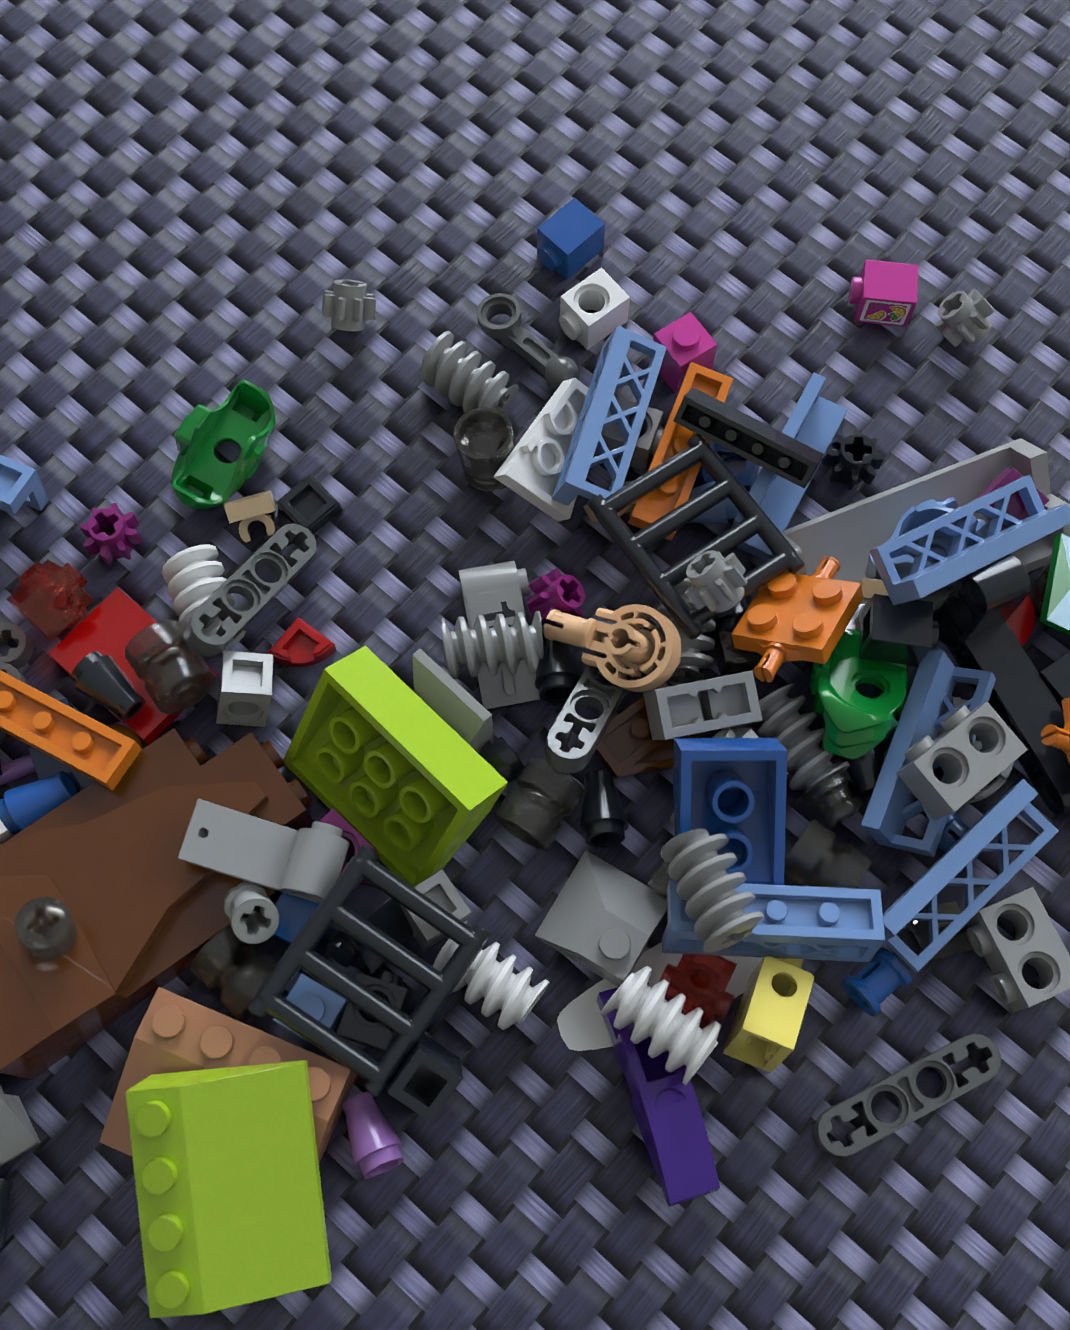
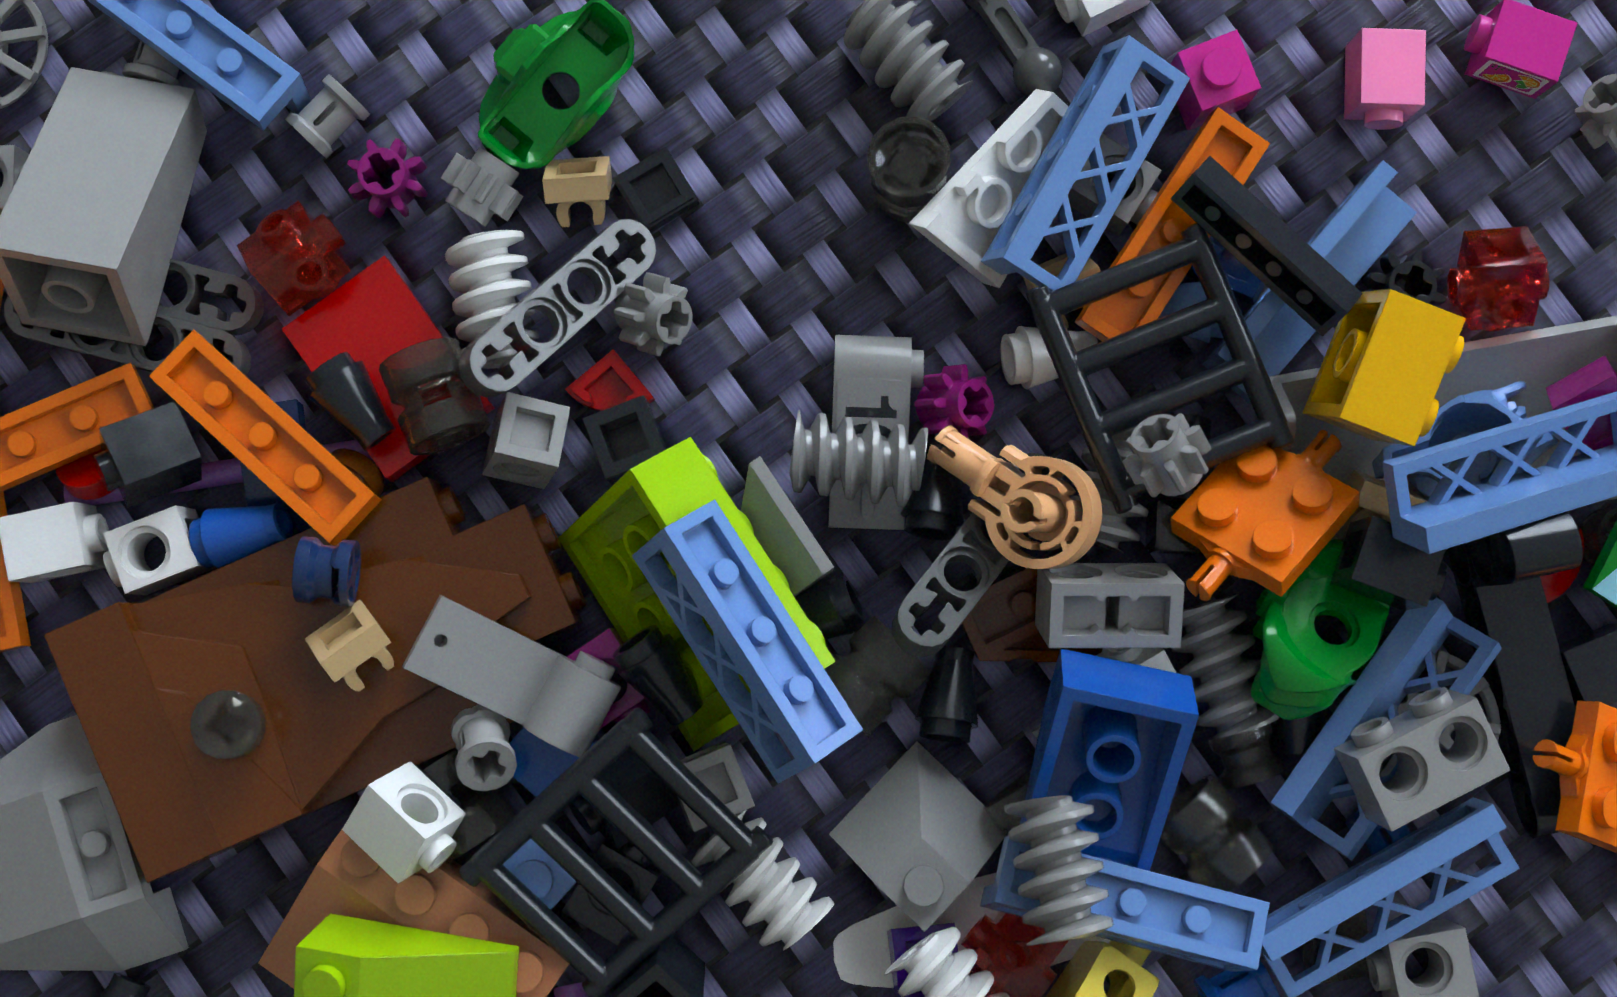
camera: 15 degrees right, 15 degrees up
none -> light grey bush [285,74,370,159]
none -> dark blue wheel [292,536,361,607]
none -> tan tile [305,600,394,692]
none -> white brick [342,761,466,884]
none -> light grey gear [441,147,524,227]
none -> black brick [582,395,667,485]
none -> light grey gear [613,272,693,356]
none -> black cone [613,625,703,726]
none -> medium blue fence [632,499,863,783]
none -> white cone [1000,326,1098,389]
none -> yellow brick [1303,289,1466,446]
none -> bright pink brick [1344,28,1426,130]
none -> clear red brick [1447,226,1549,331]

